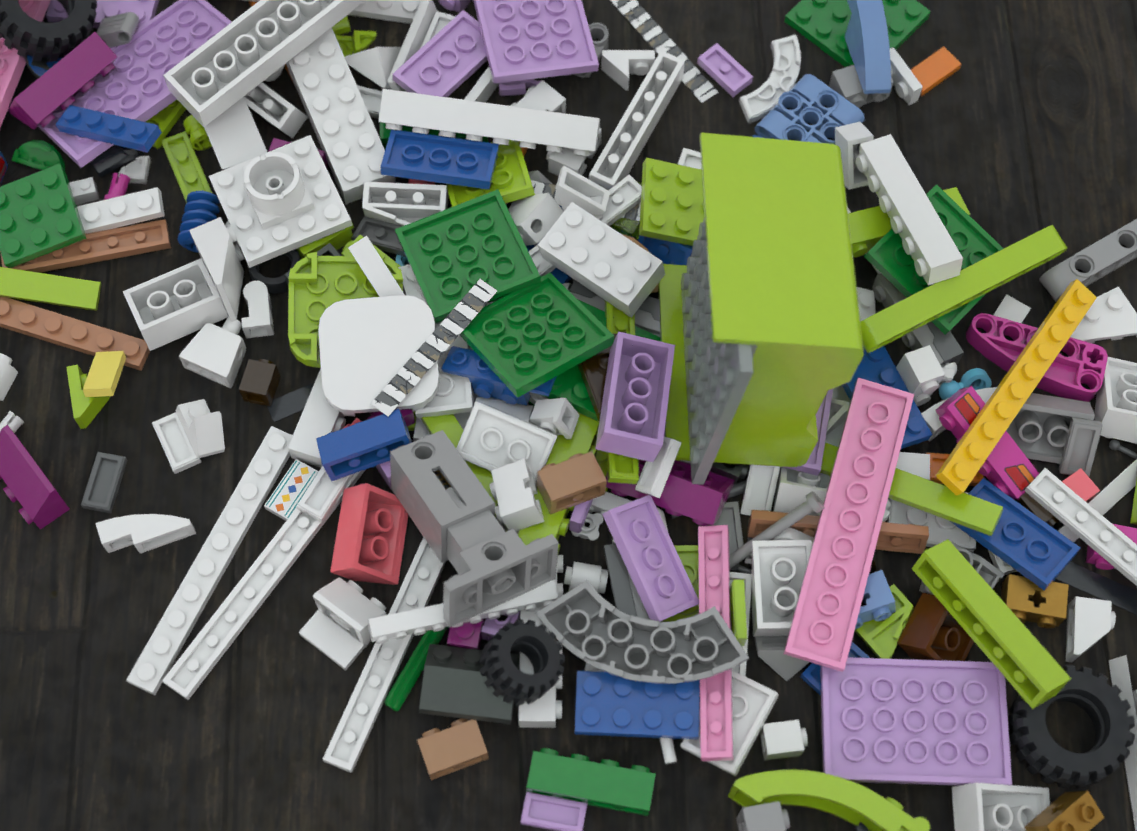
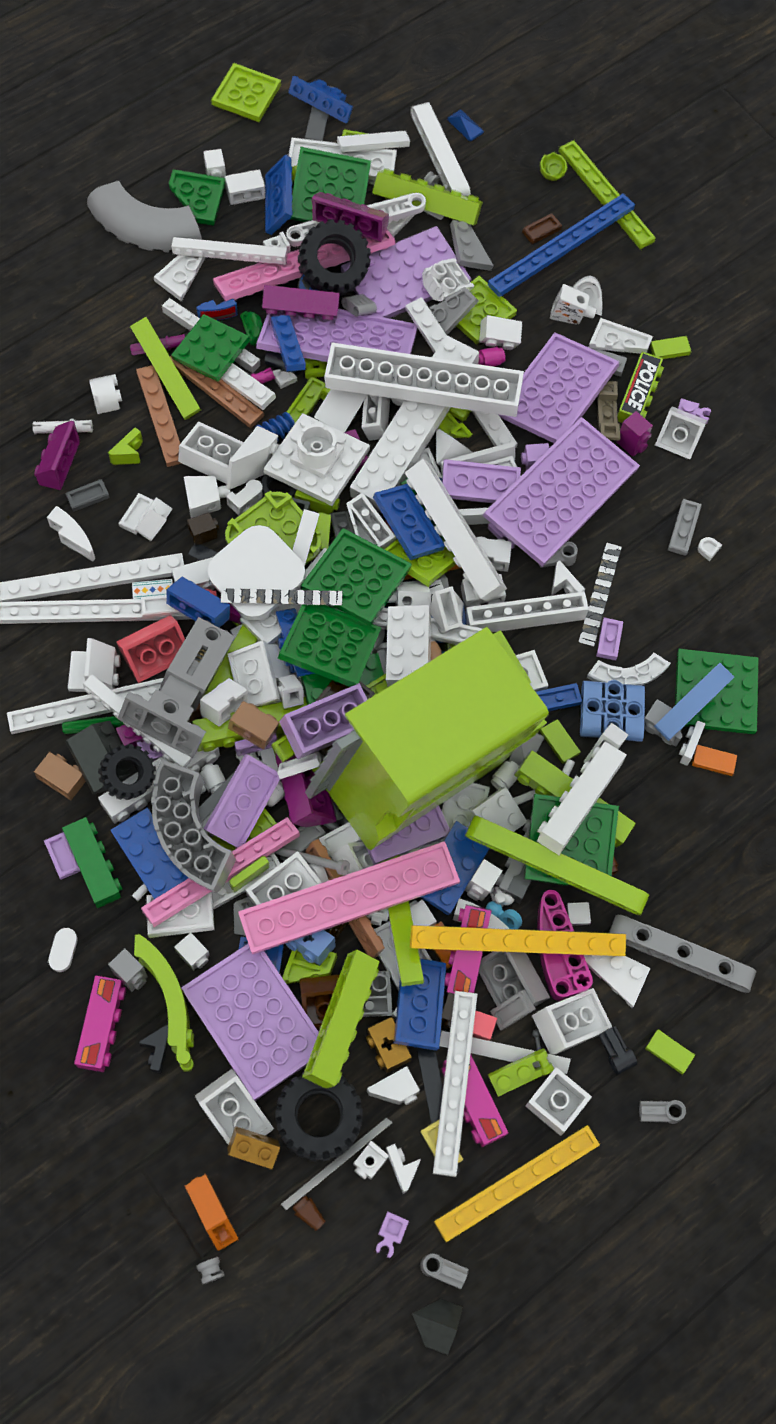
camera: 50 degrees right, 0 degrees up
light yellow tile [83,351,126,397] -> none

